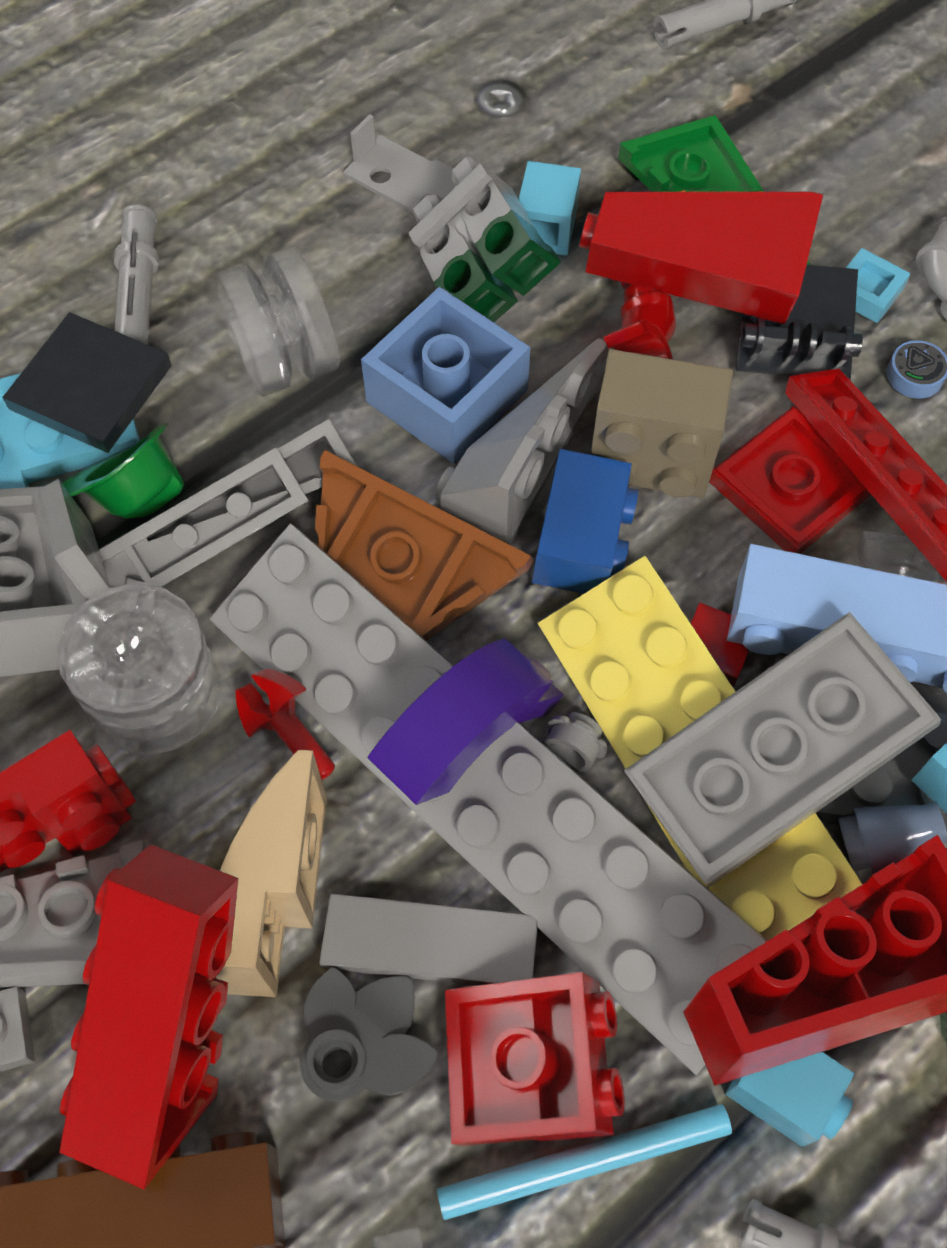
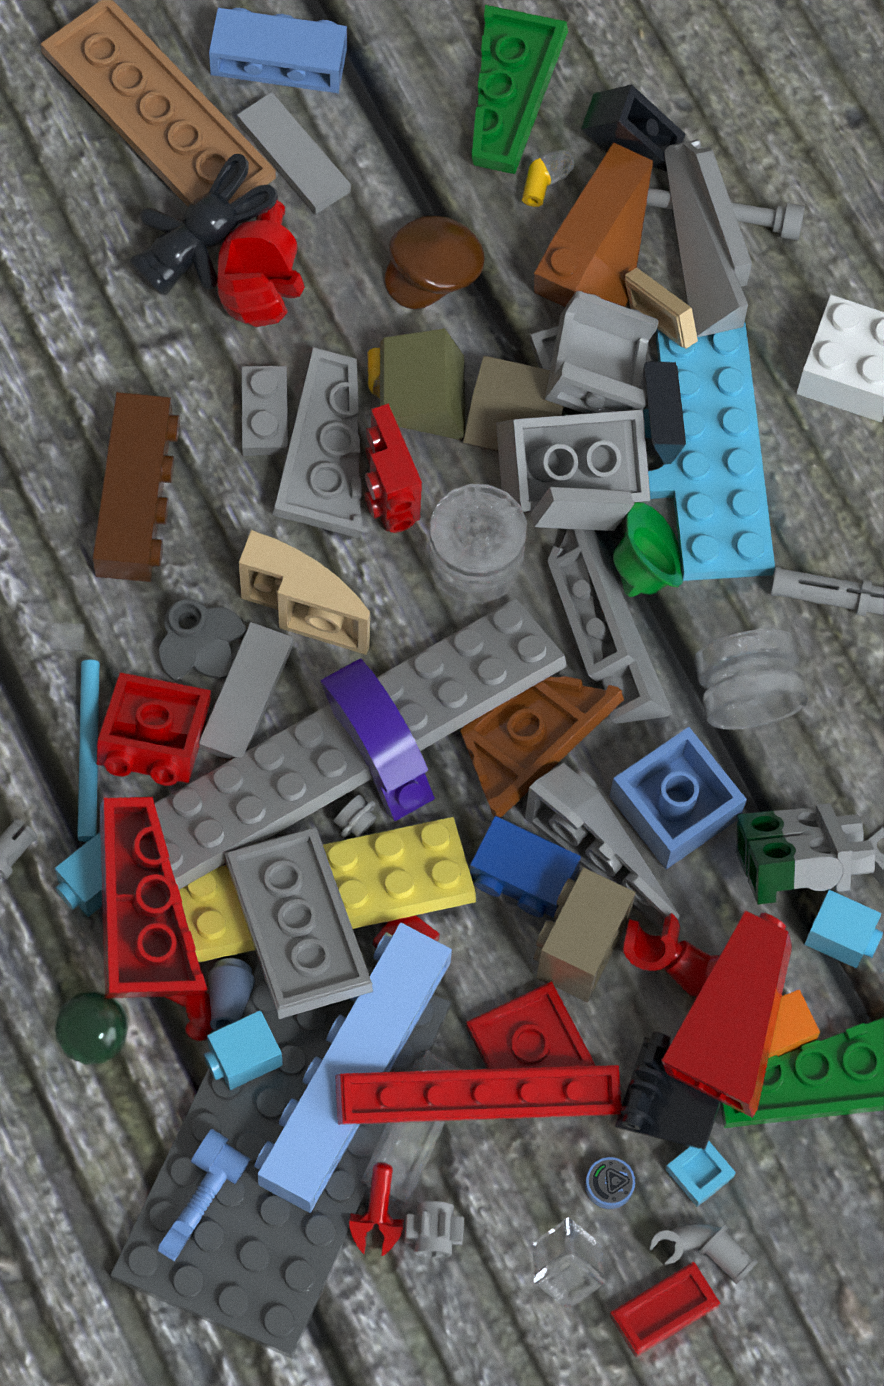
camera: 100 degrees right, 5 degrees up
black tile [2,312,172,453] -> none
red wedge [59,844,239,1190] -> none
red bar [235,668,335,780] -> none

